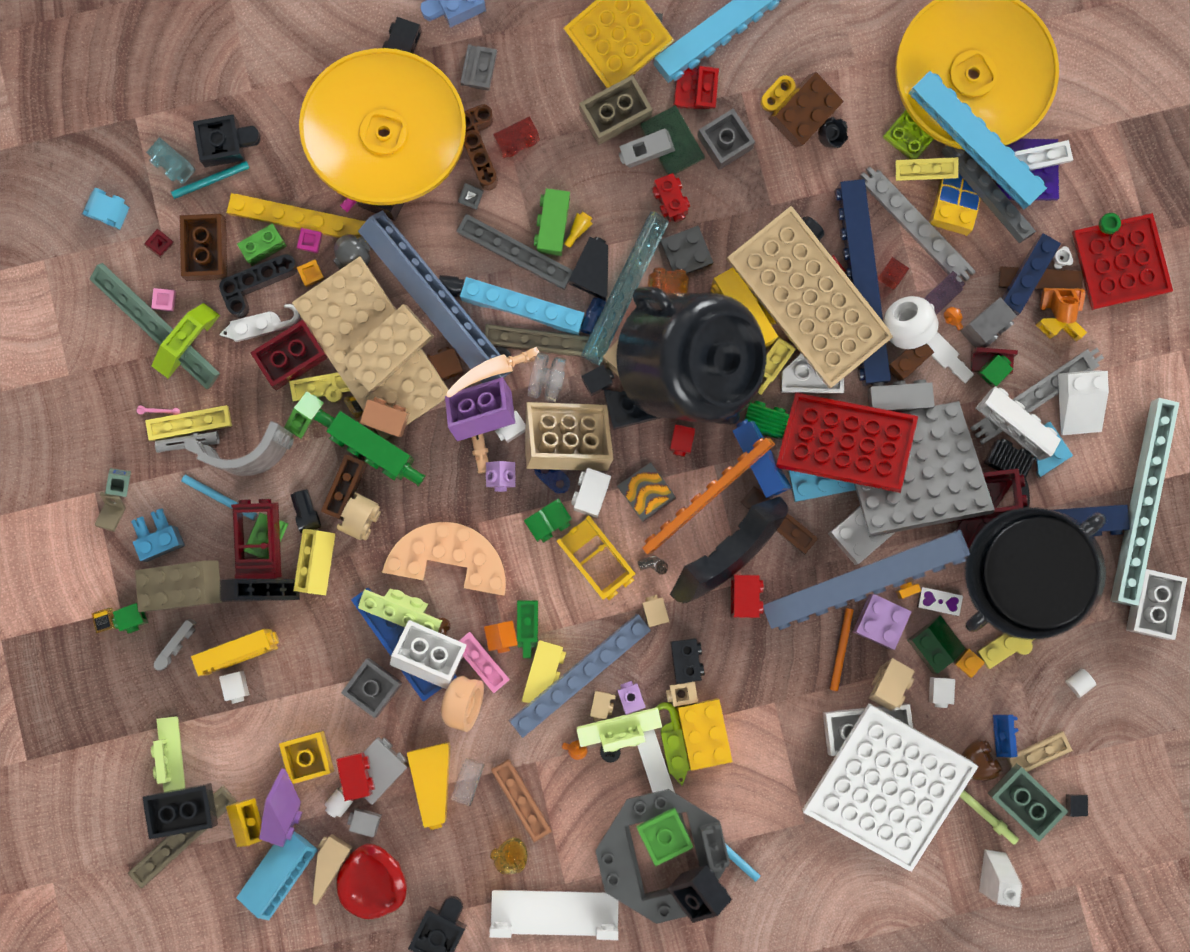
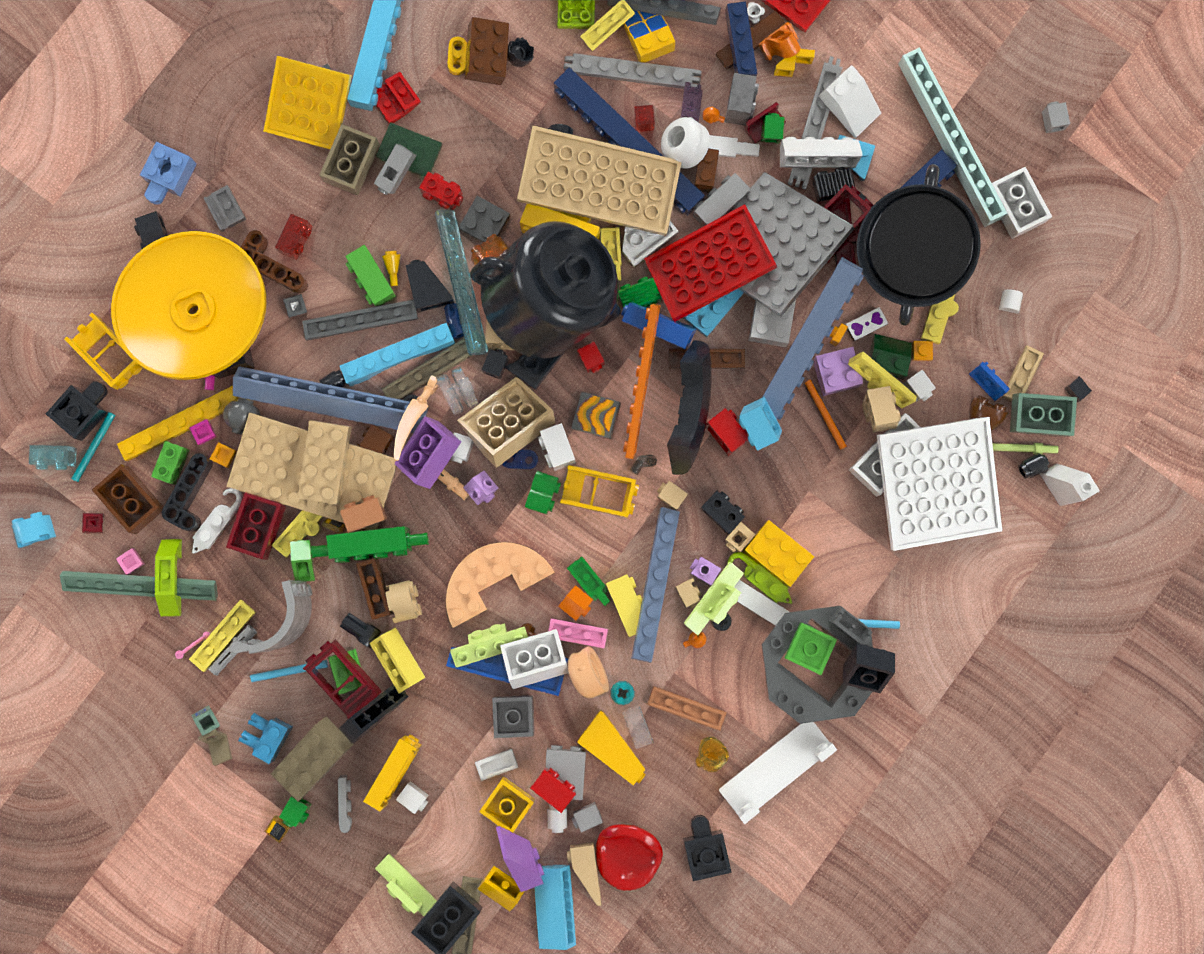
camera: 35 degrees left, 0 degrees up
flat silver brick [697,109,755,170] -> none
none -> yellow door [64,313,142,390]
none -> white tile [475,749,518,781]
none -> teal piece [610,681,635,706]
none -> medium azure brick [739,397,782,451]
none -> light yellow hinge [848,352,917,409]
none -> black brick [1018,453,1049,479]

